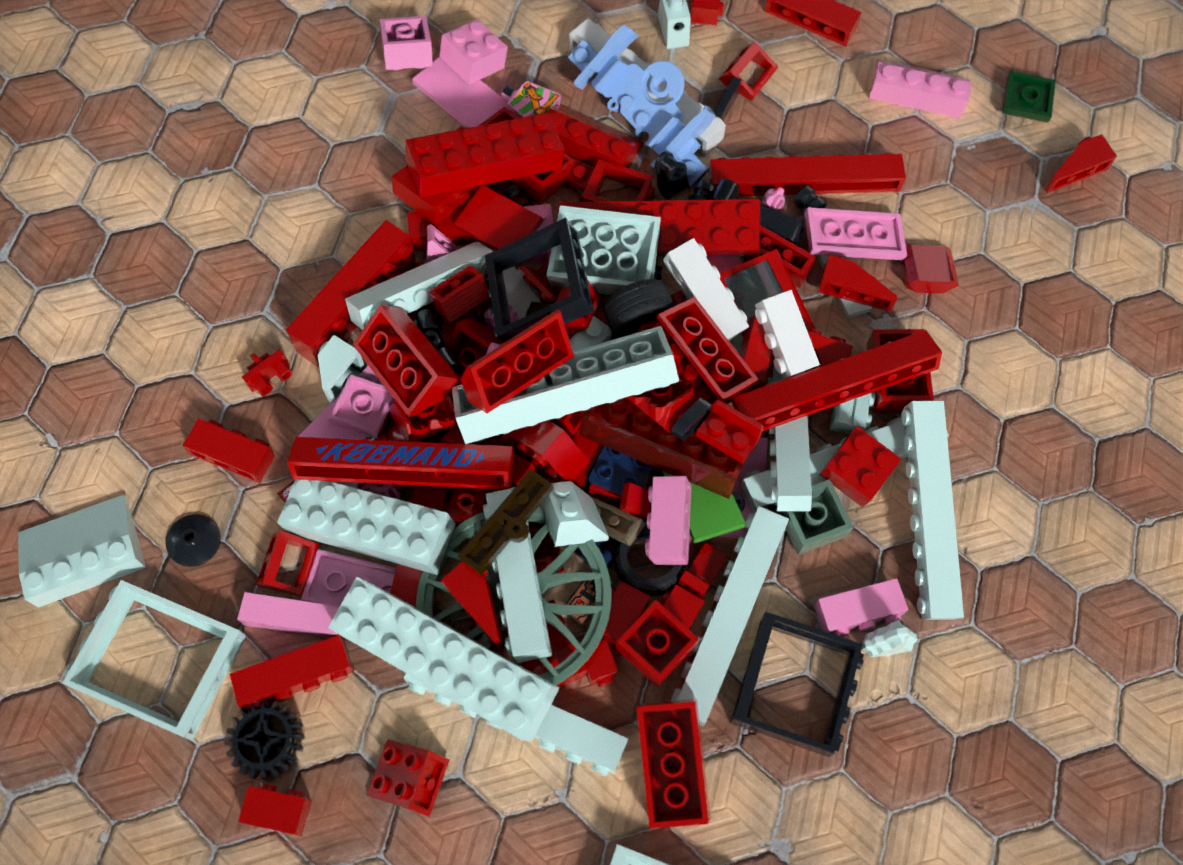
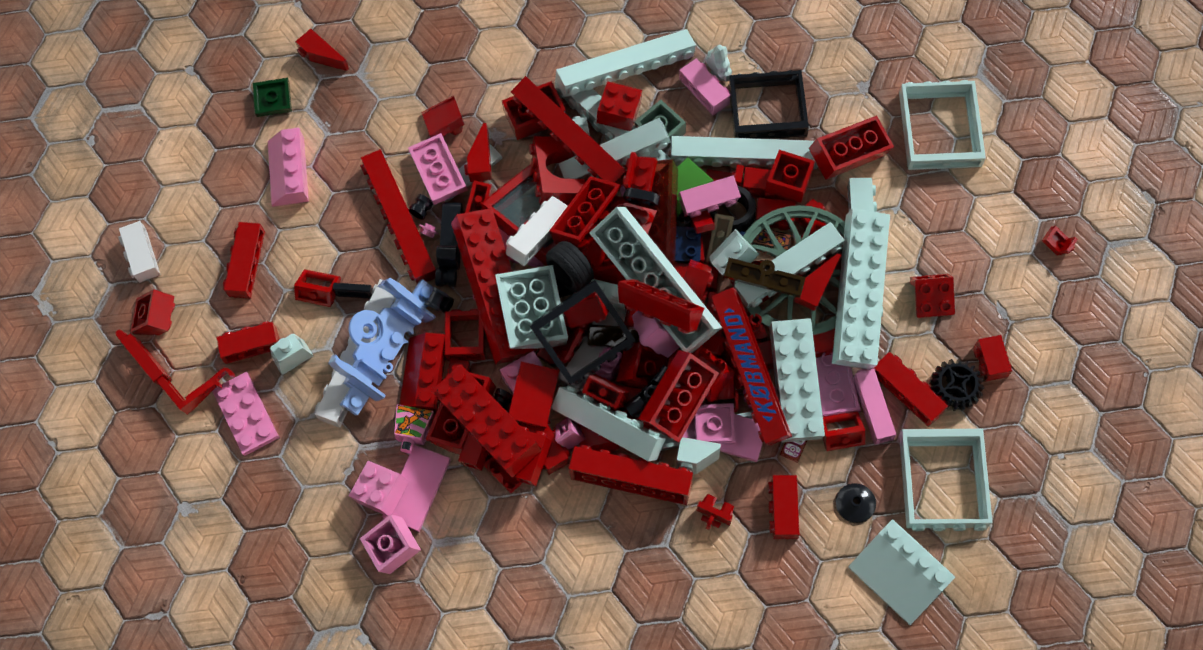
camera: 105 degrees left, 0 degrees up
white brick [755,290,820,378] -> none

